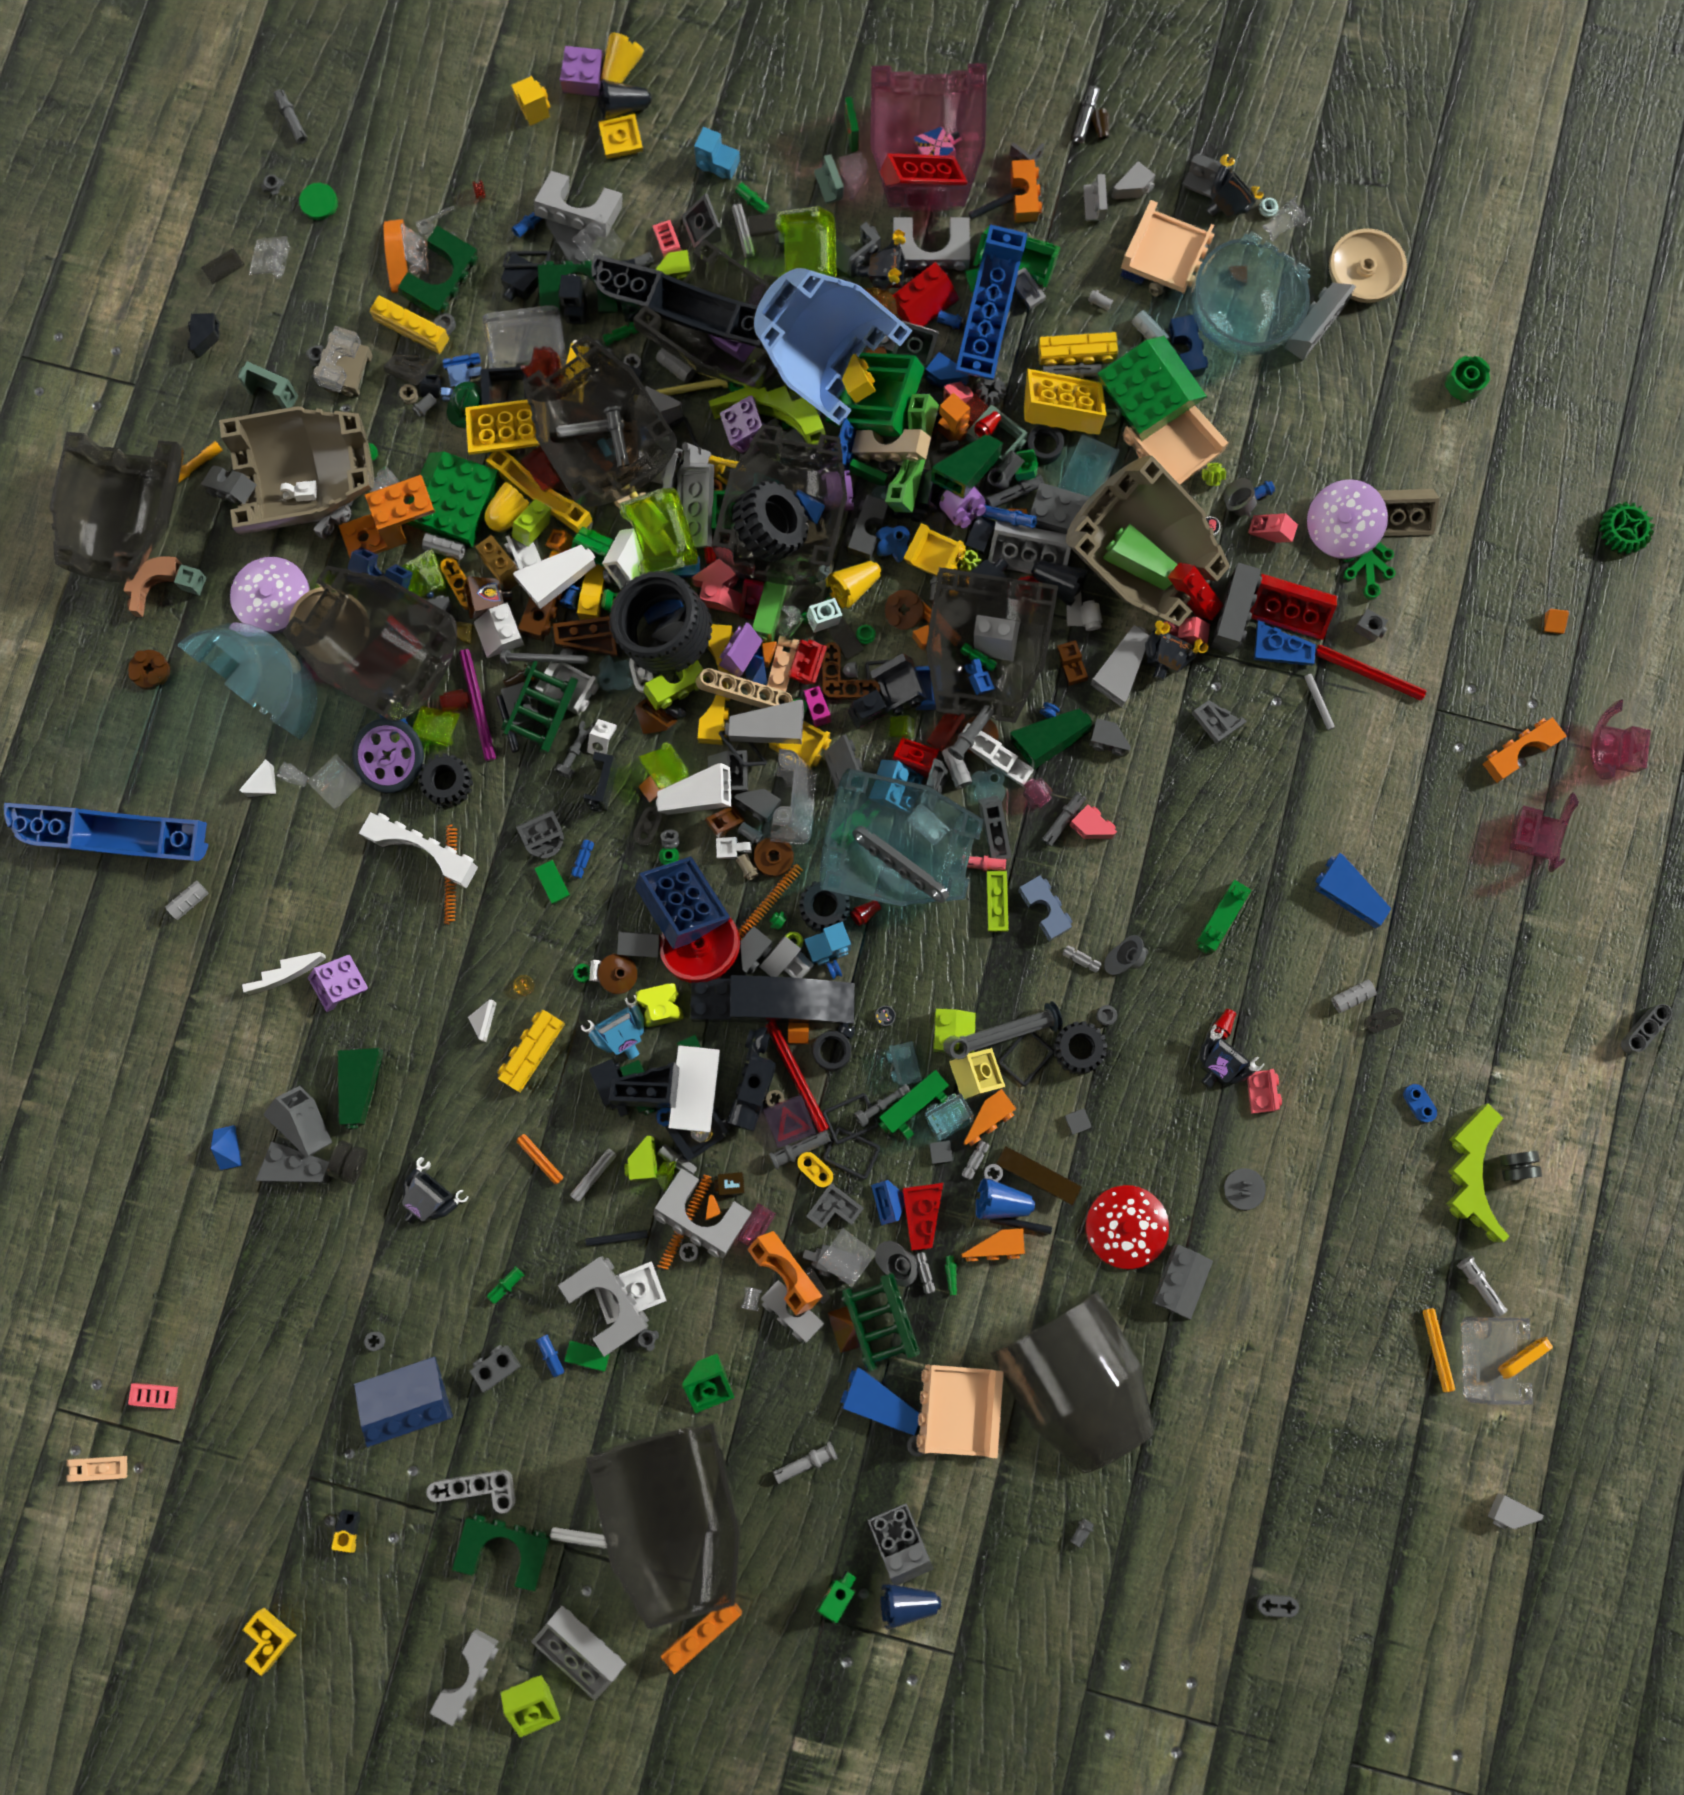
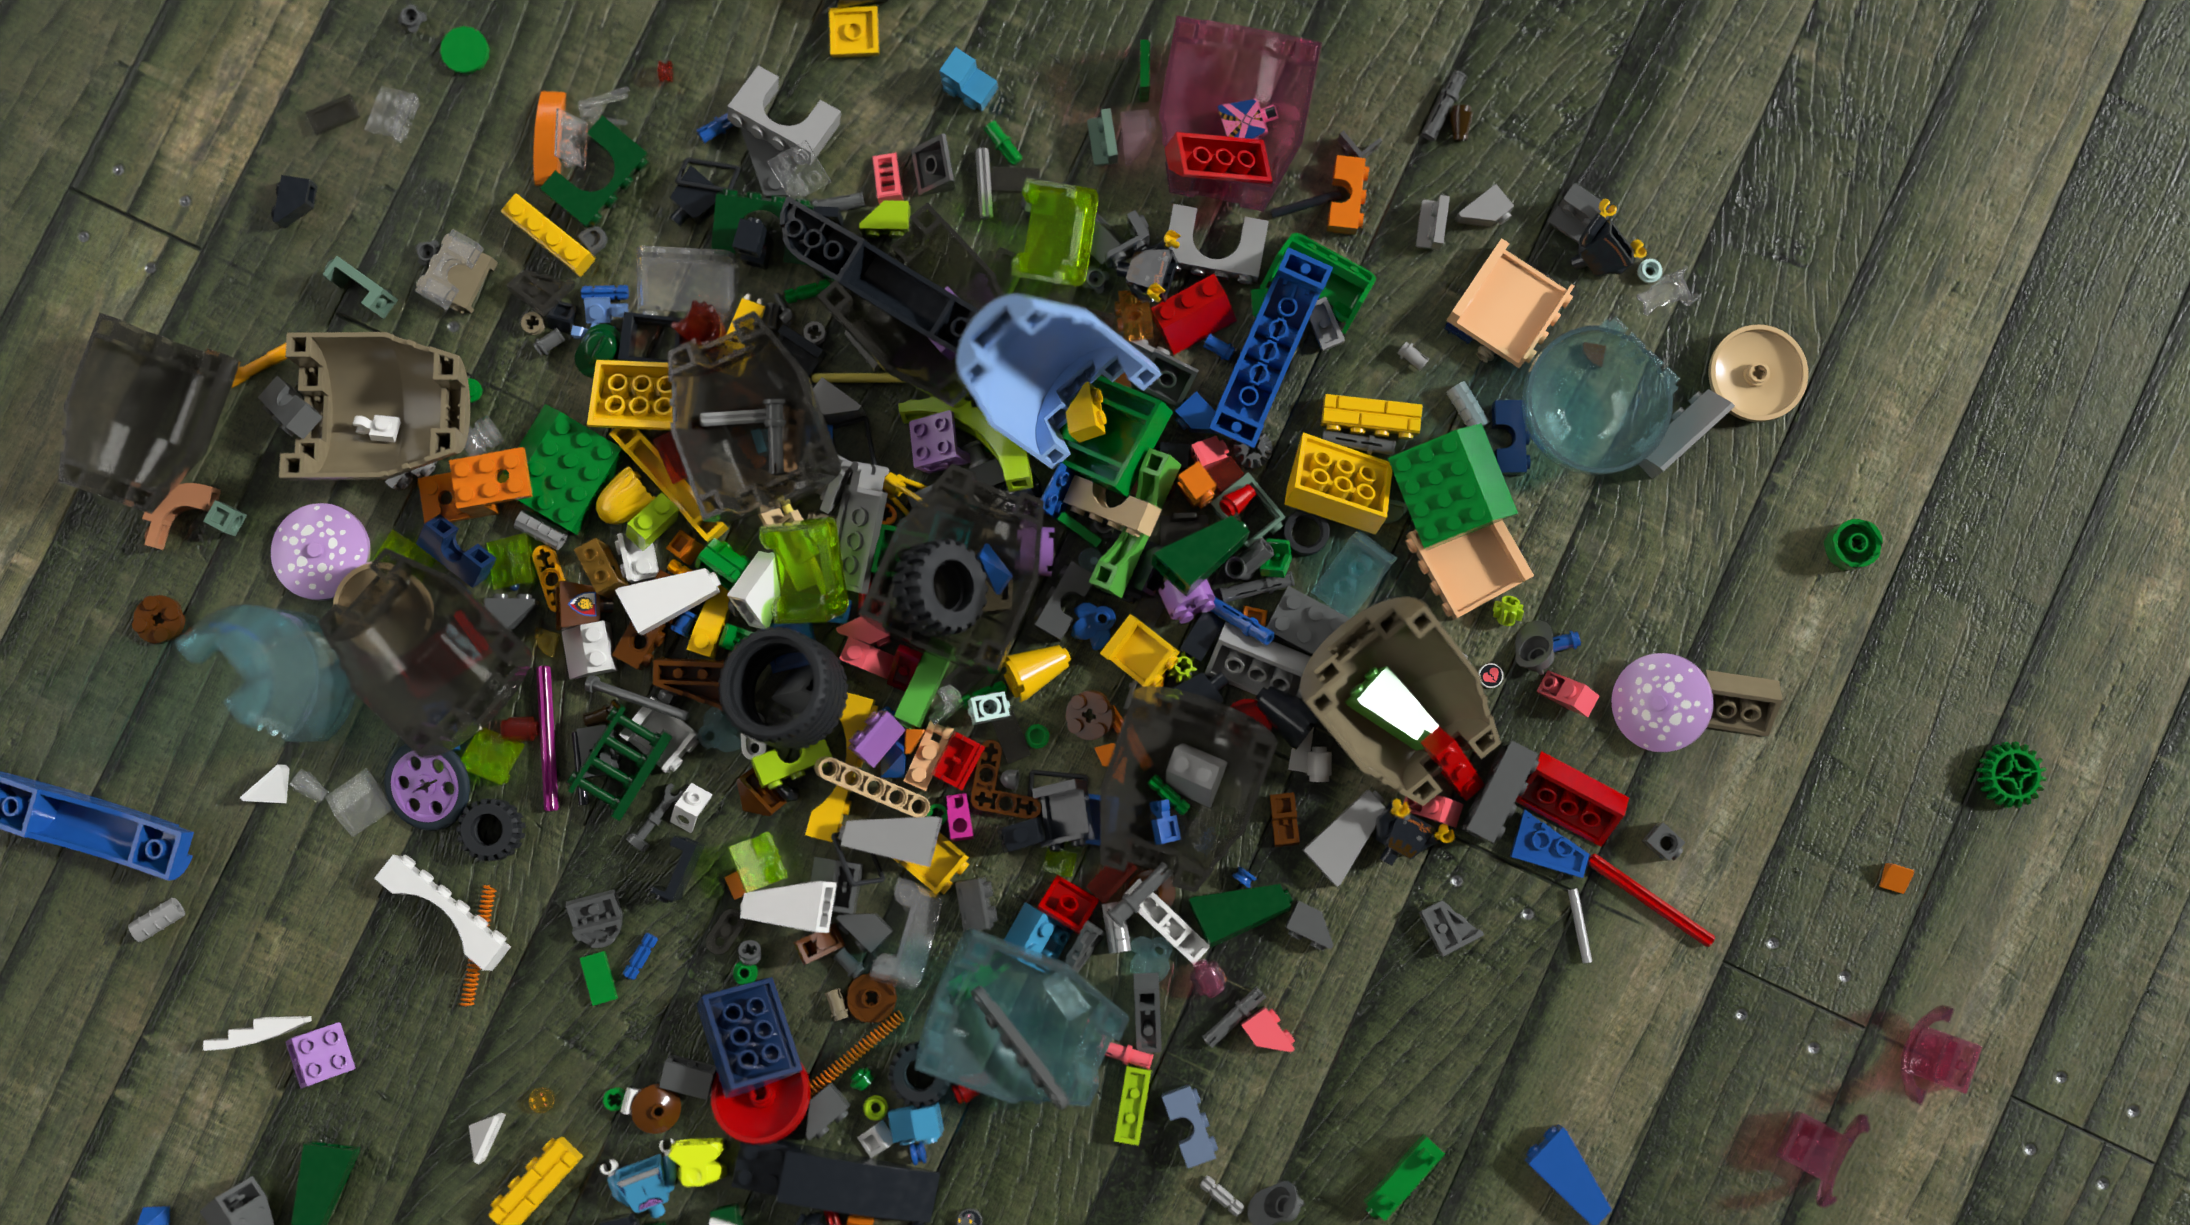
camera: 15 degrees right, 5 degrees up
white plate [716,837,752,859] -> none
light grey slope [759,936,801,977] -> none
green plant [1343,542,1396,600] -> none
orange arch [1483,717,1567,783] -> none

